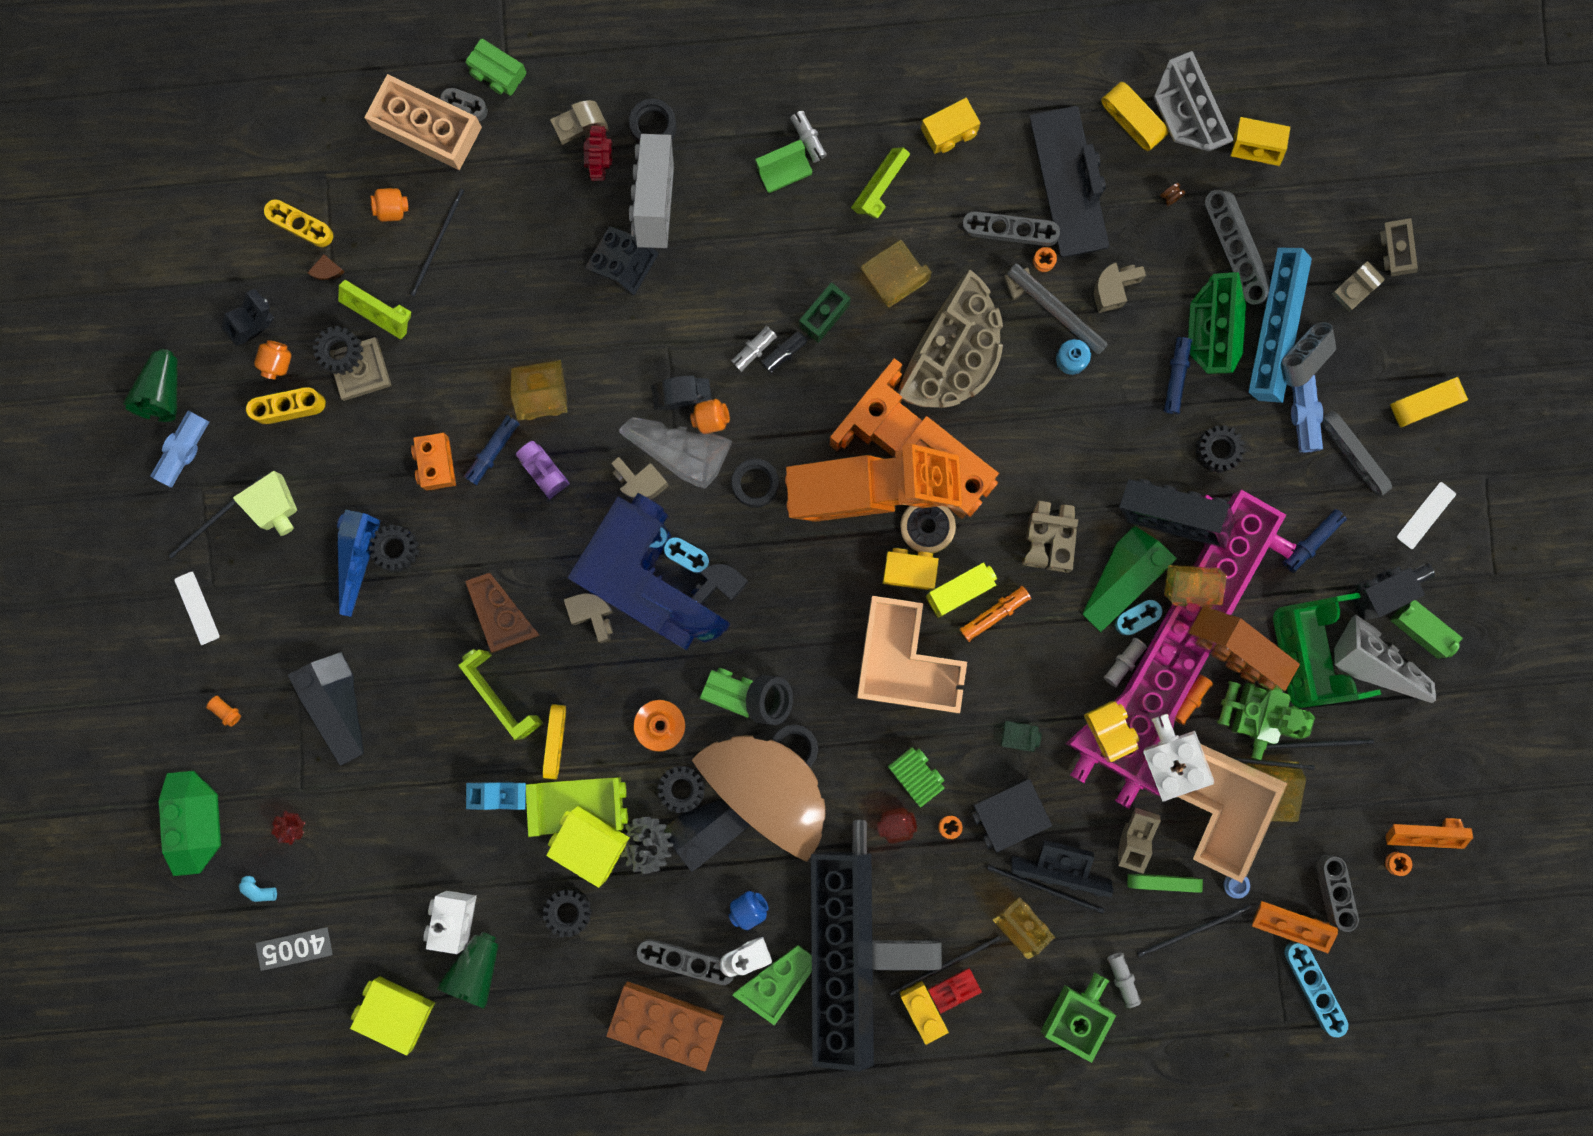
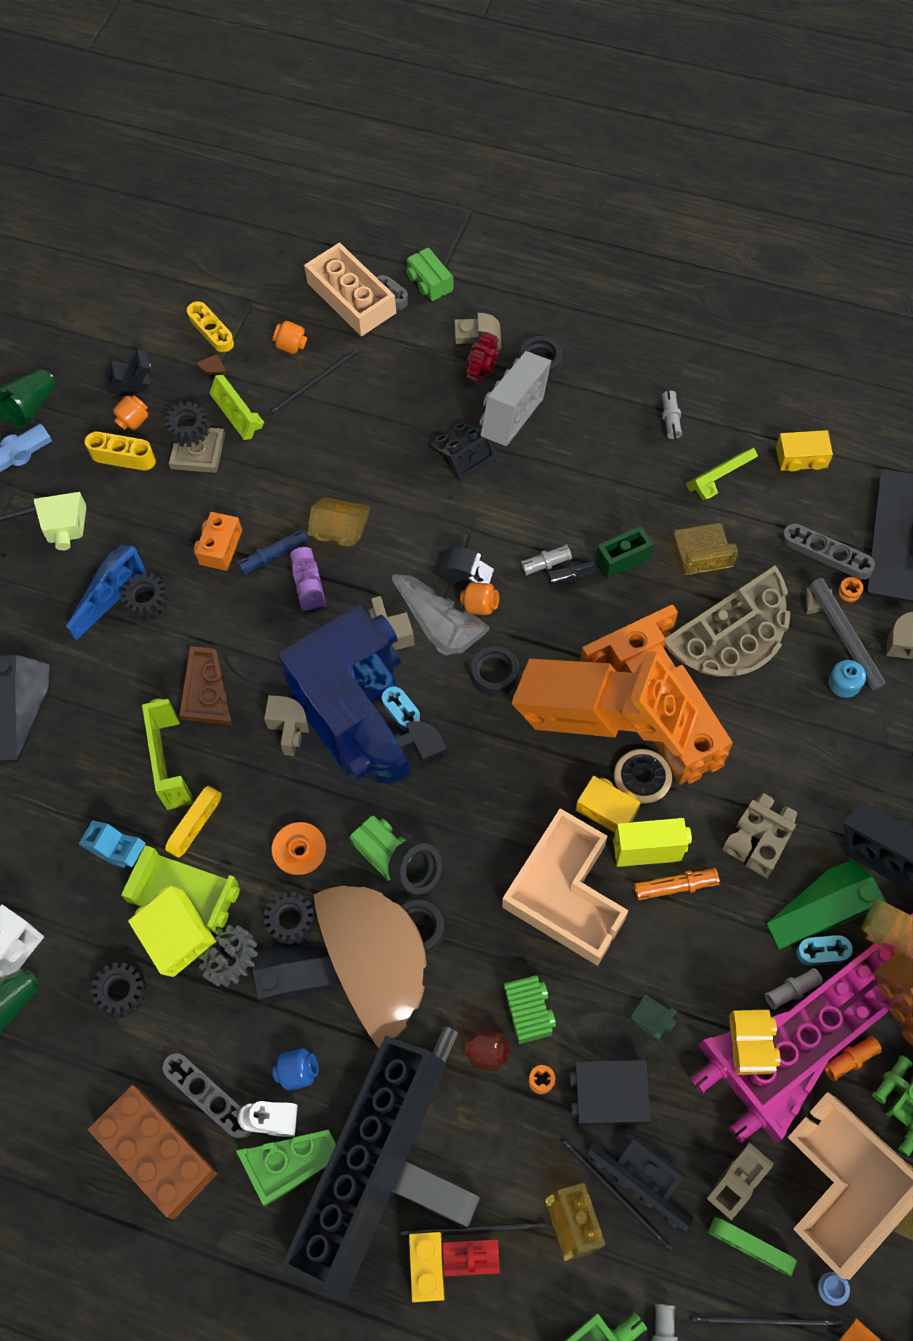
camera: 25 degrees right, 20 degrees down
bright green panel [756,140,812,193] -> none
white brick [1143,714,1214,801] -> none

